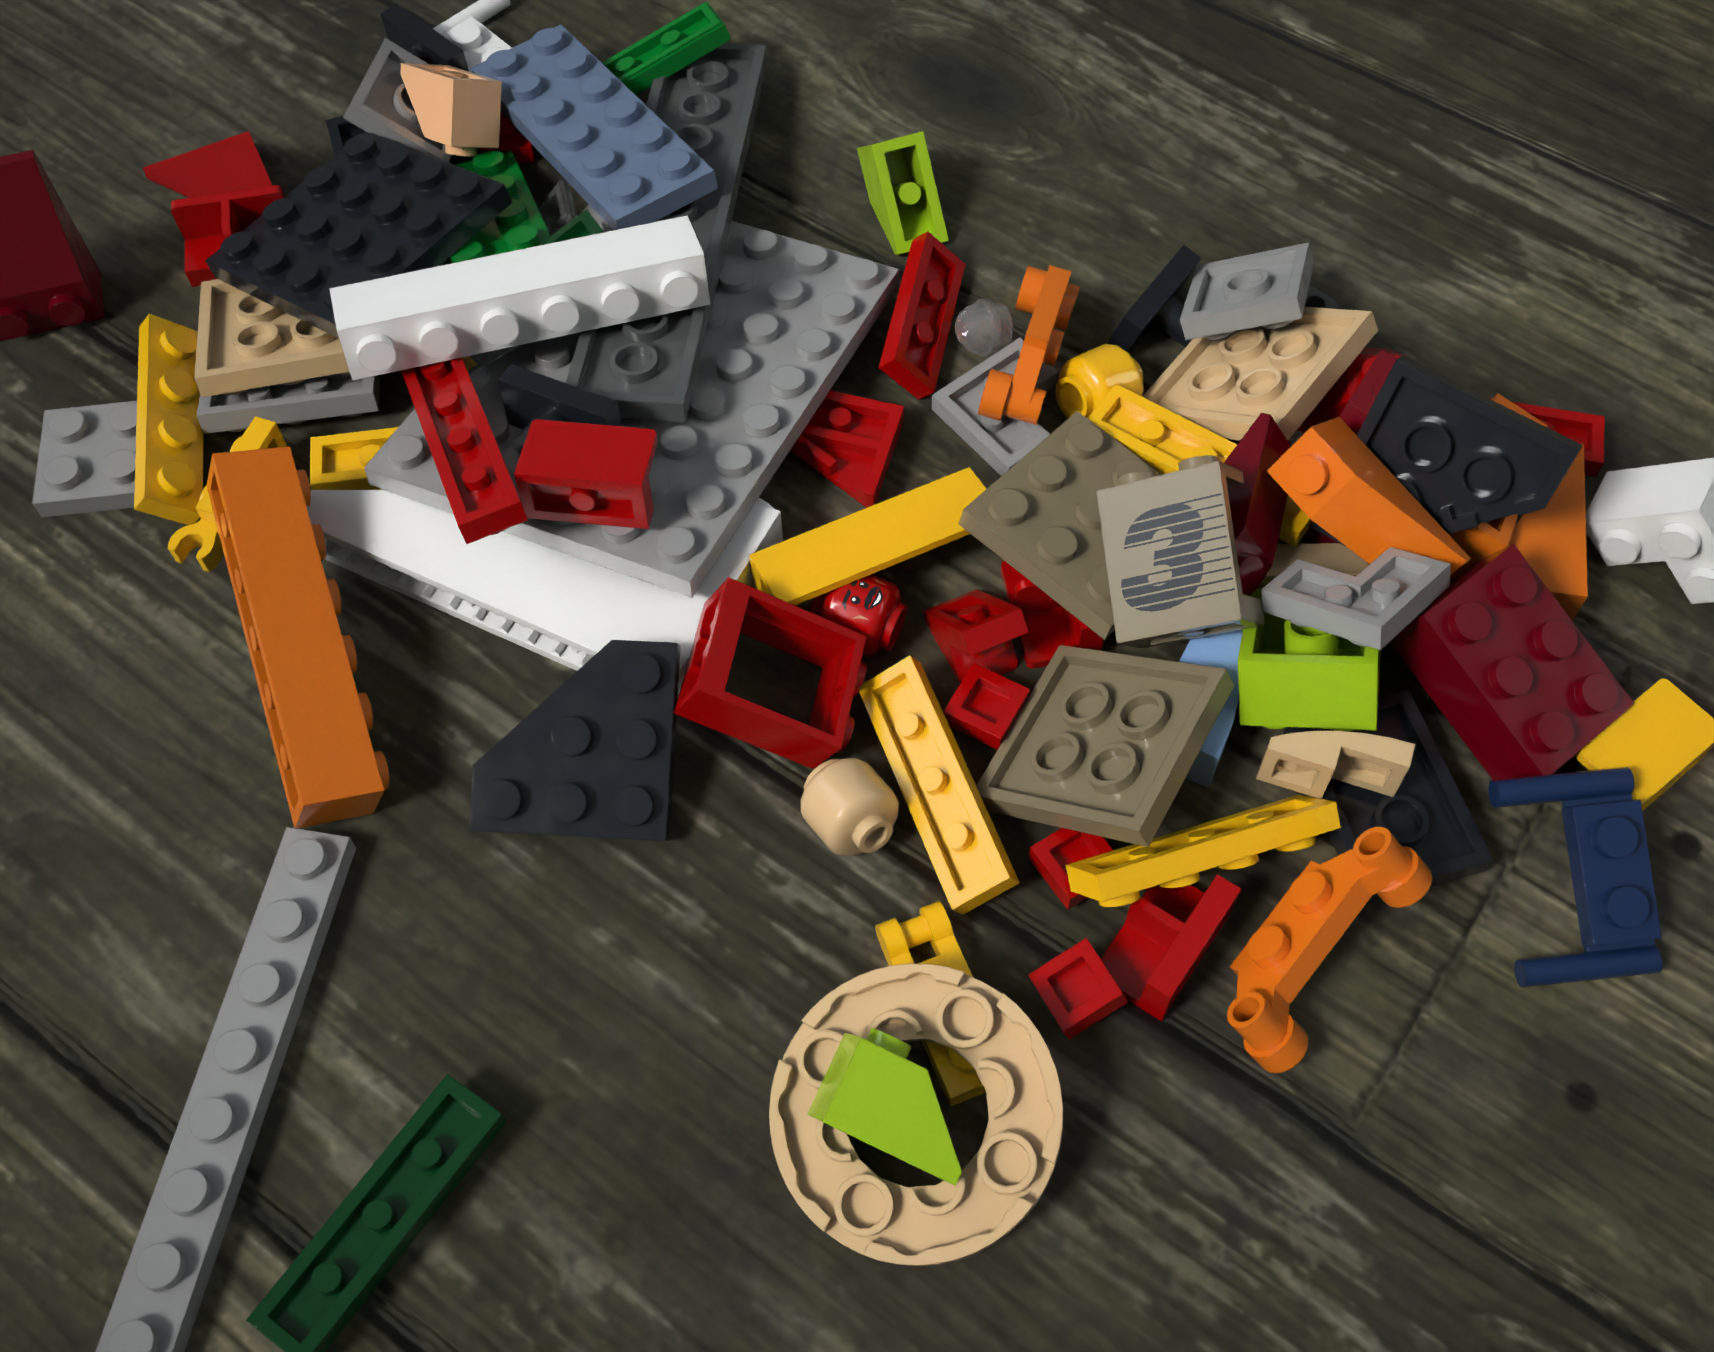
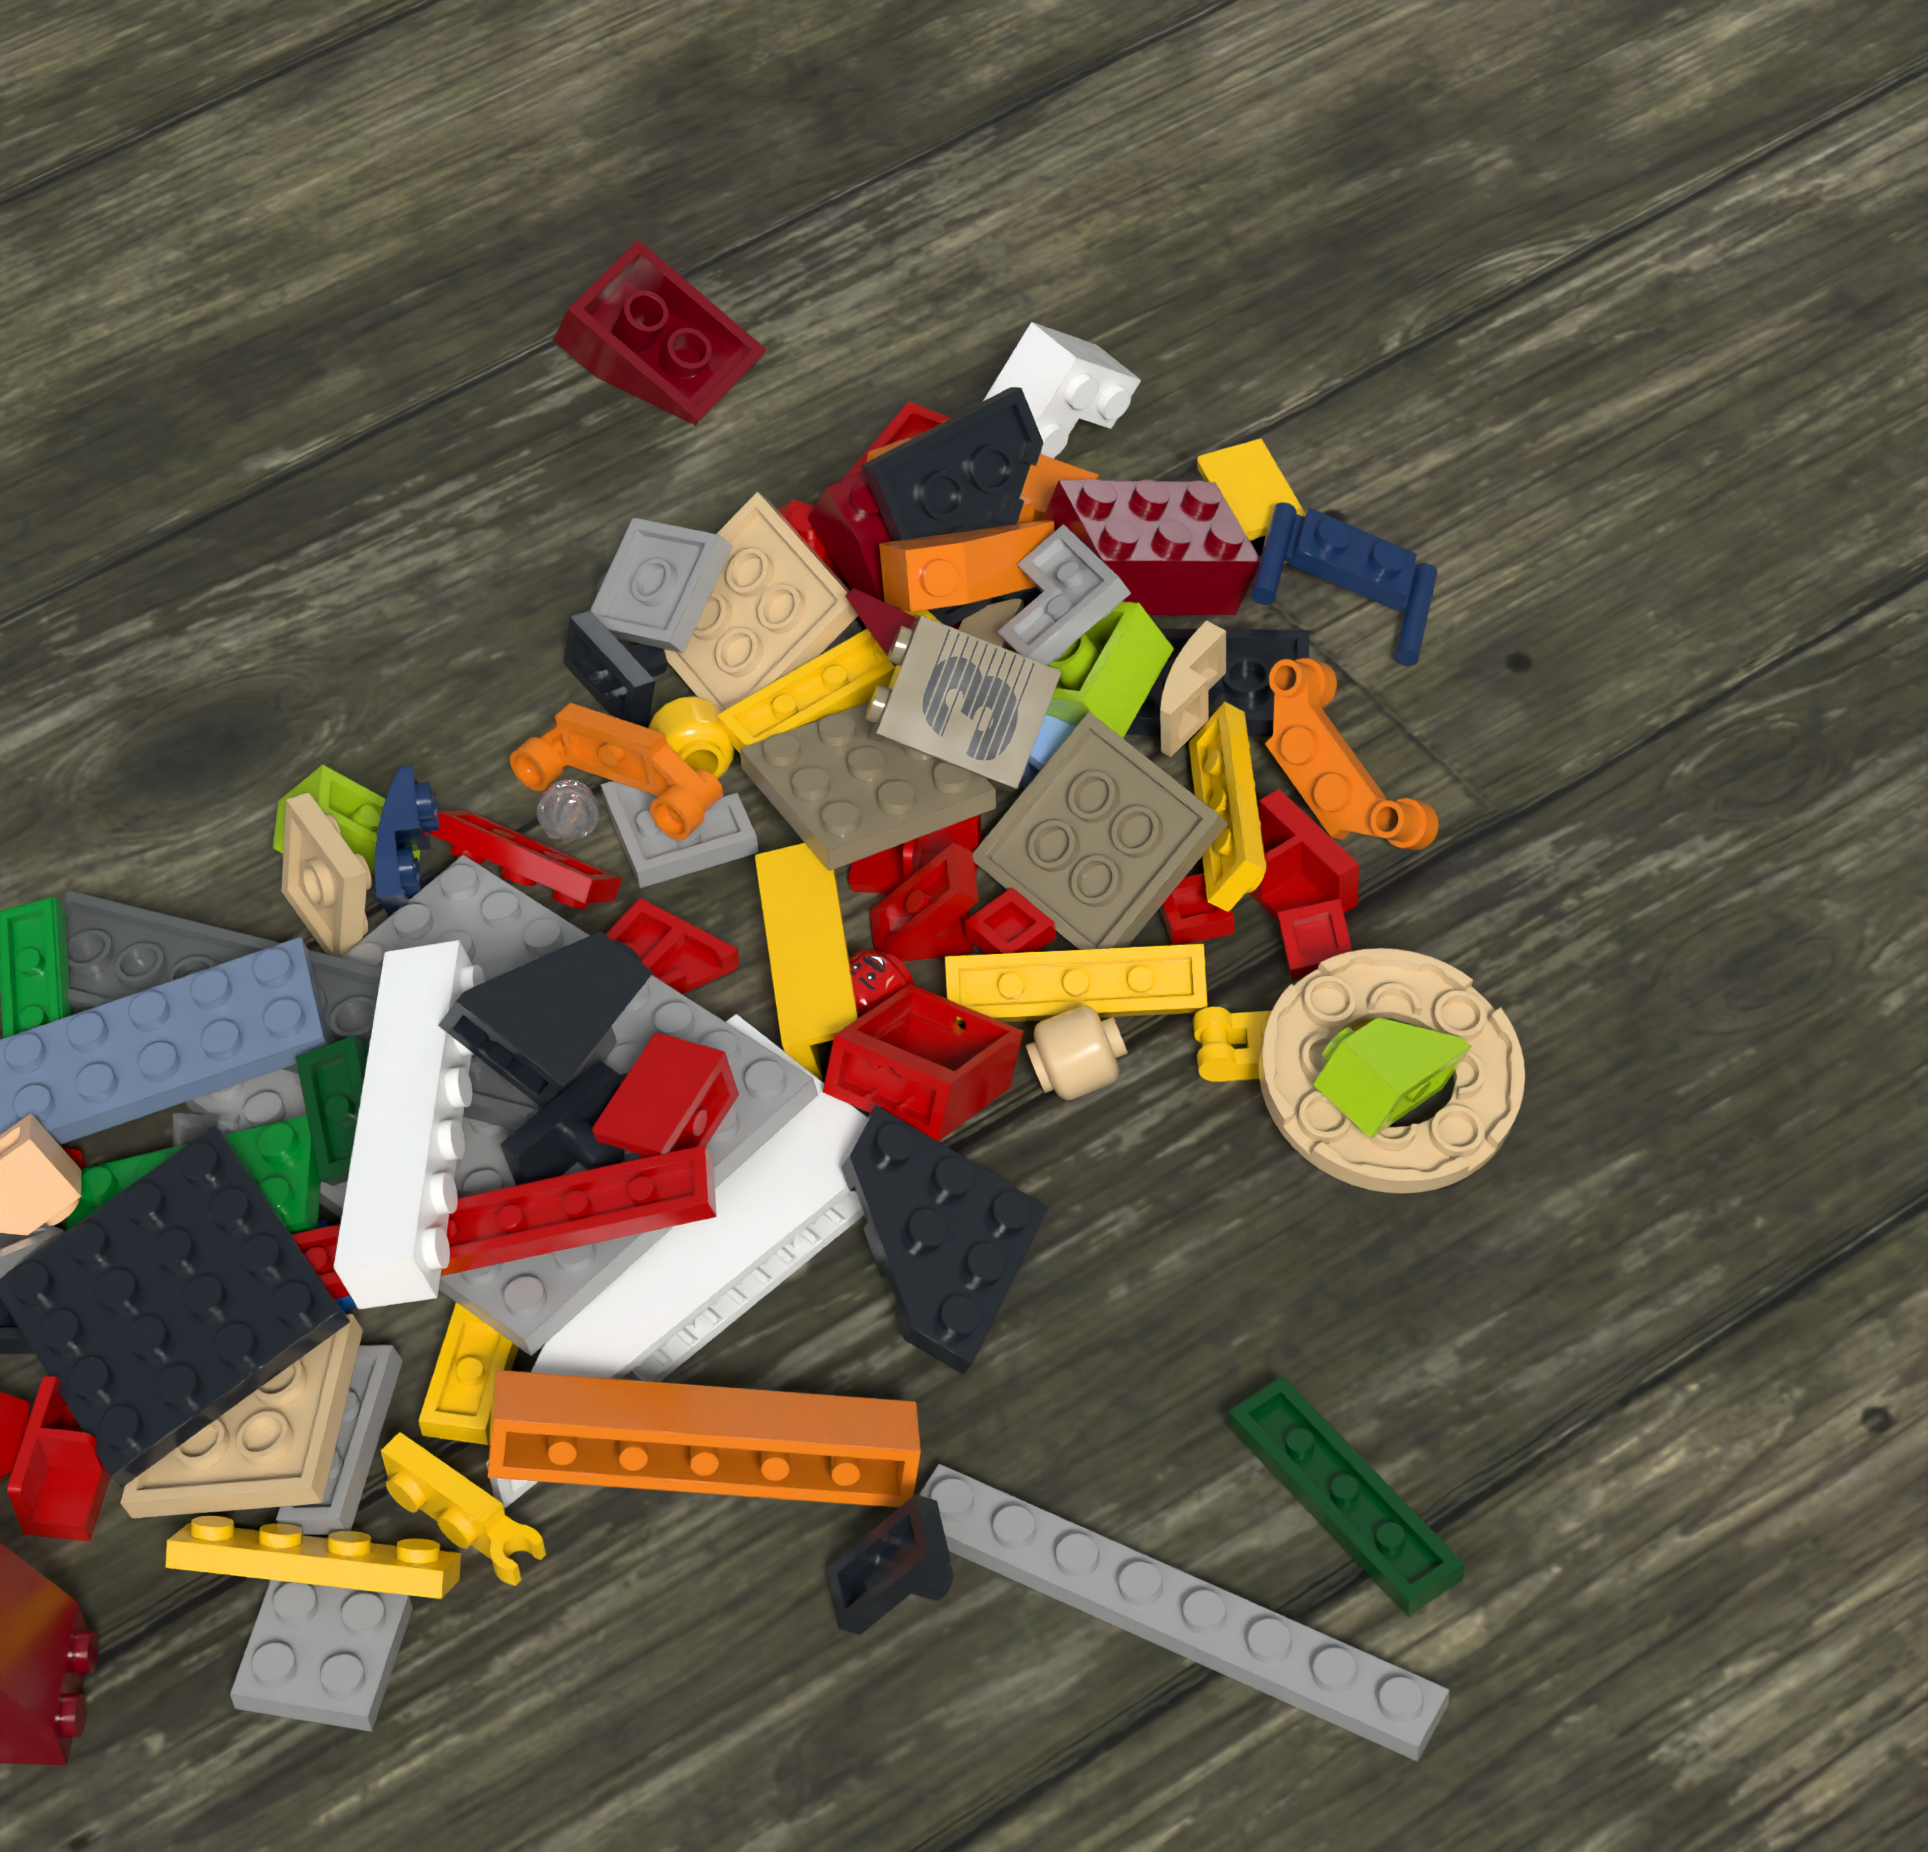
camera: 70 degrees left, 10 degrees down
none -> tan plate [281,793,372,958]
none -> dark blue slope [375,765,440,916]
none -> black slope [438,931,653,1108]
none -> dark red slope [553,240,767,426]
none -> black tile [826,1494,953,1635]

